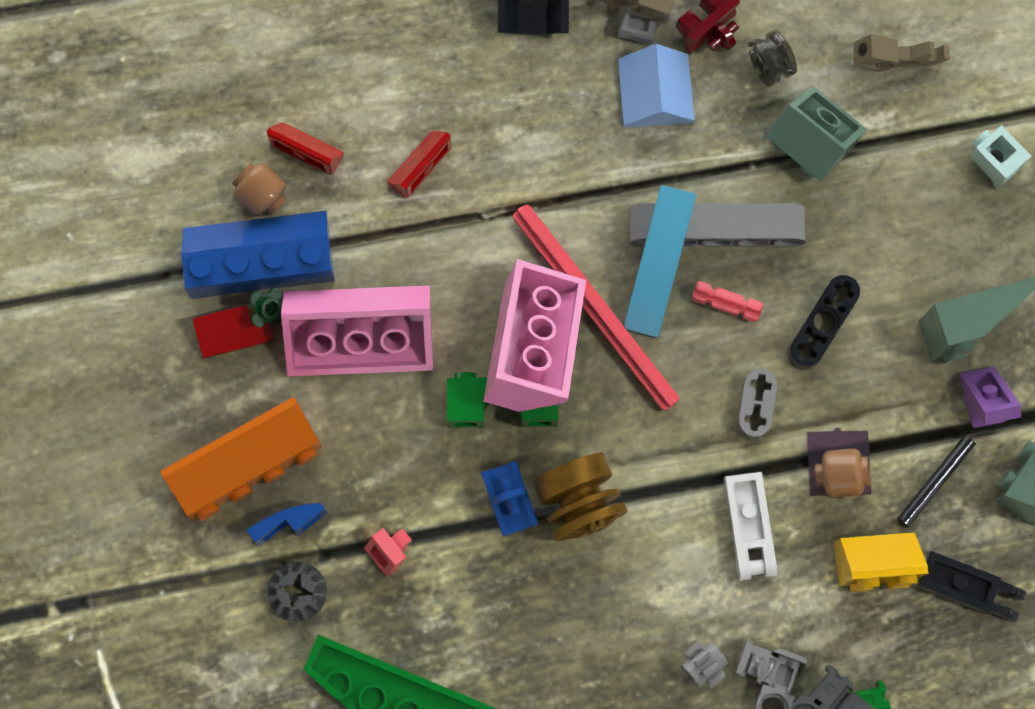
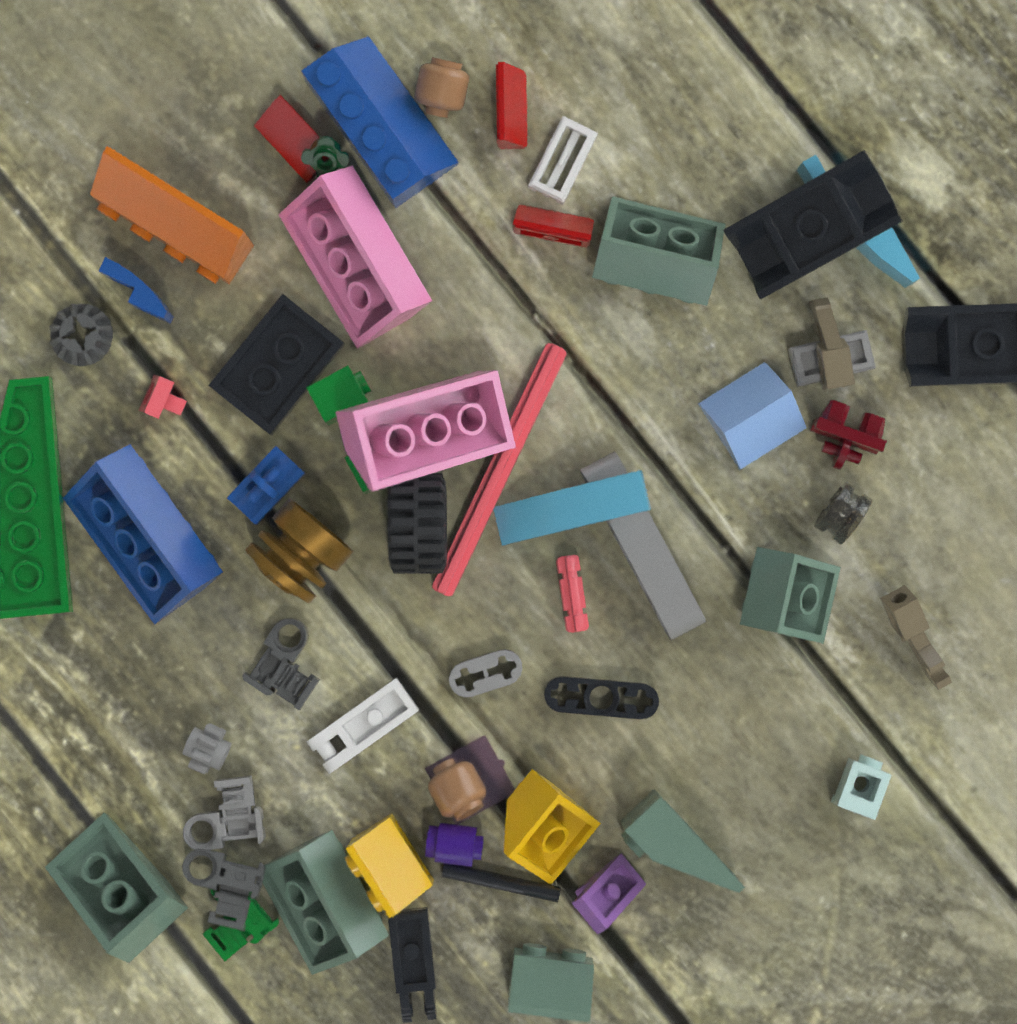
camera: 65 degrees right, 10 degrees up
none -> blue slope [63,444,223,625]
none -> black plate [208,294,345,436]
none -> dark grey piece [242,618,321,710]
none -> sand green slope [263,830,389,975]
none -> black tyre [387,473,447,574]
none -> dark purple brick [425,822,484,867]
none -> yellow slope [503,769,601,885]
none -> white tile [528,116,598,205]
none -> sand green slope [592,196,725,306]

